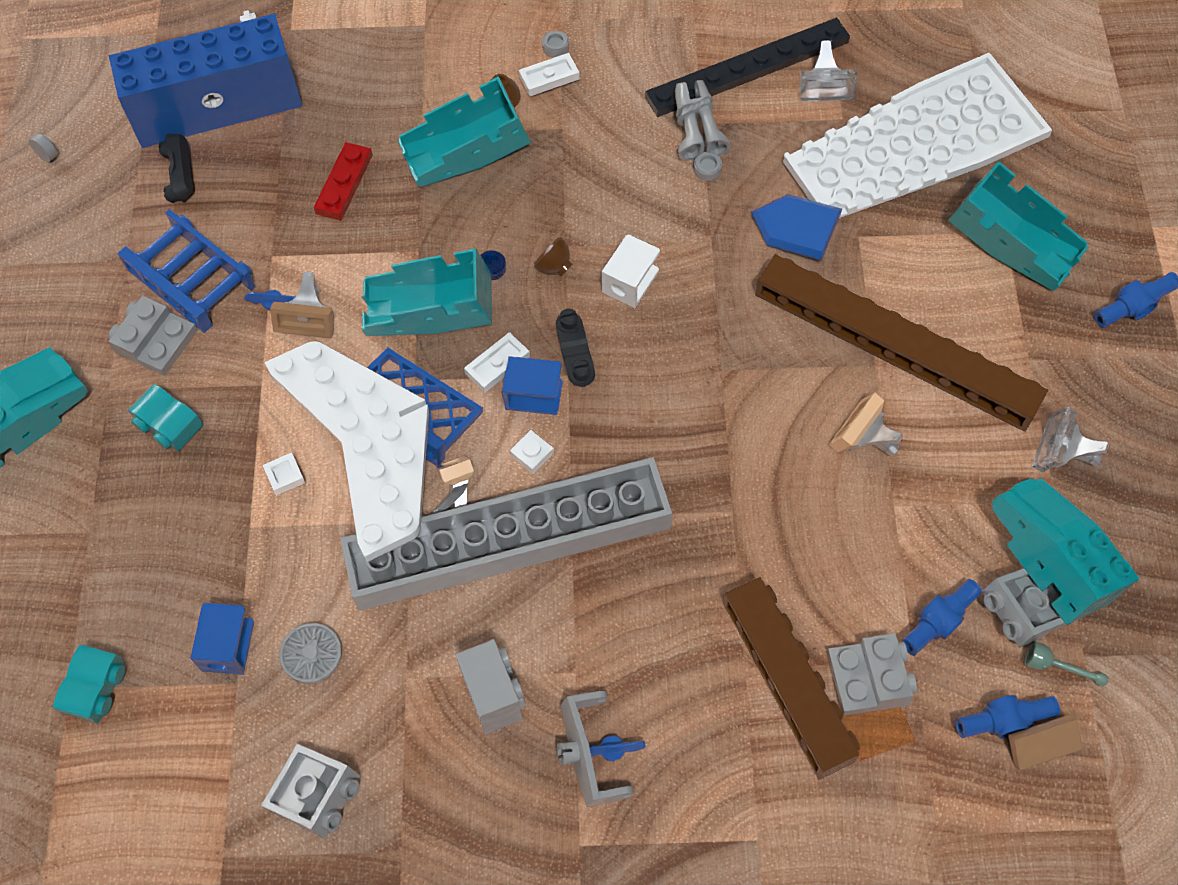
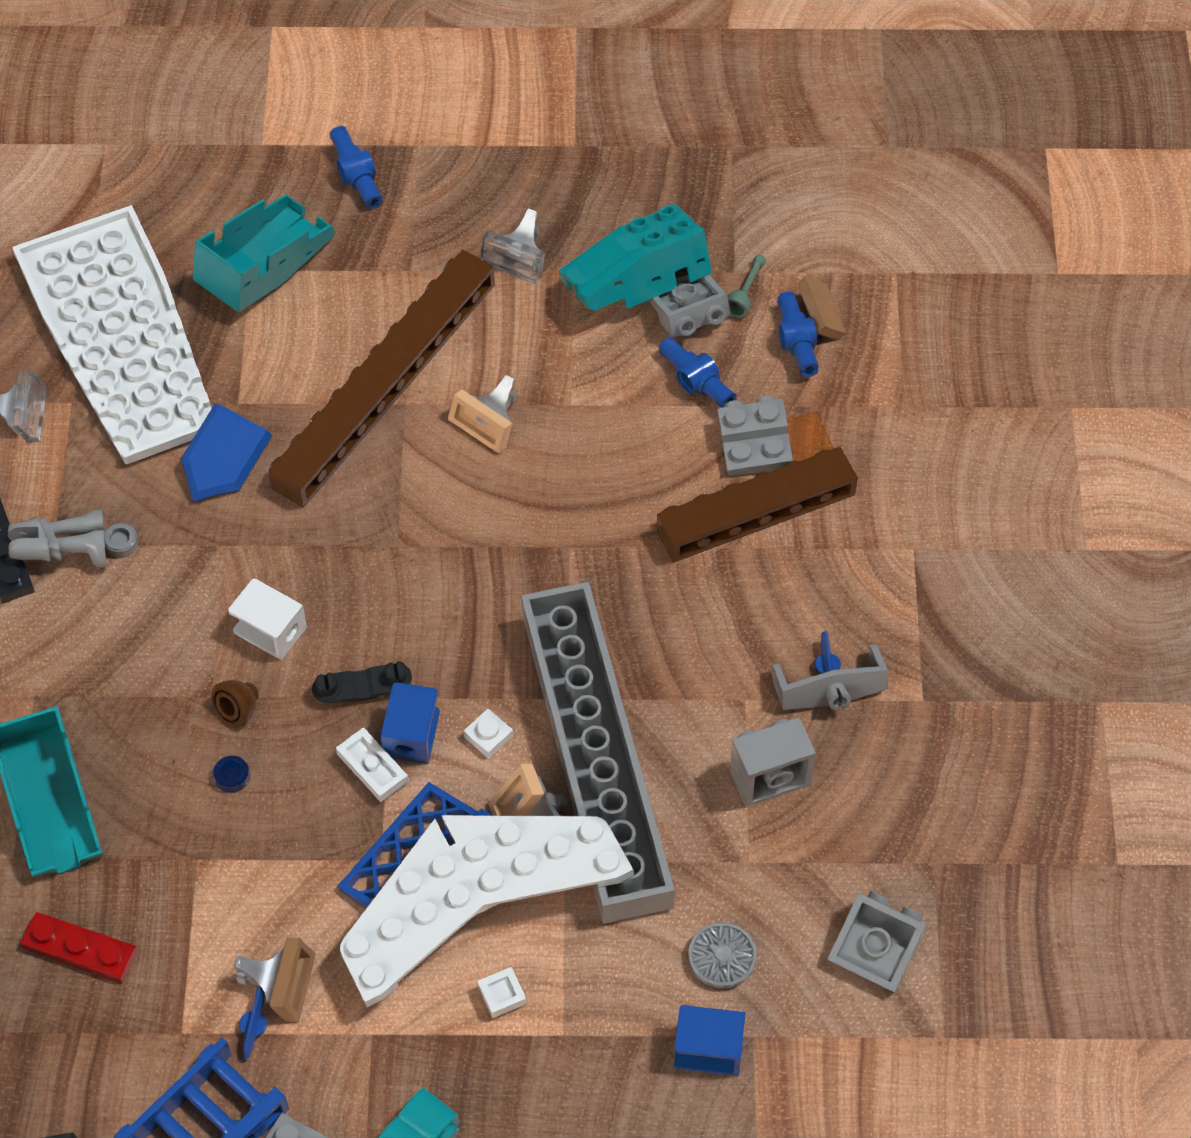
camera: 90 degrees left, 5 degrees down
teal piece [361,248,492,336] -> none

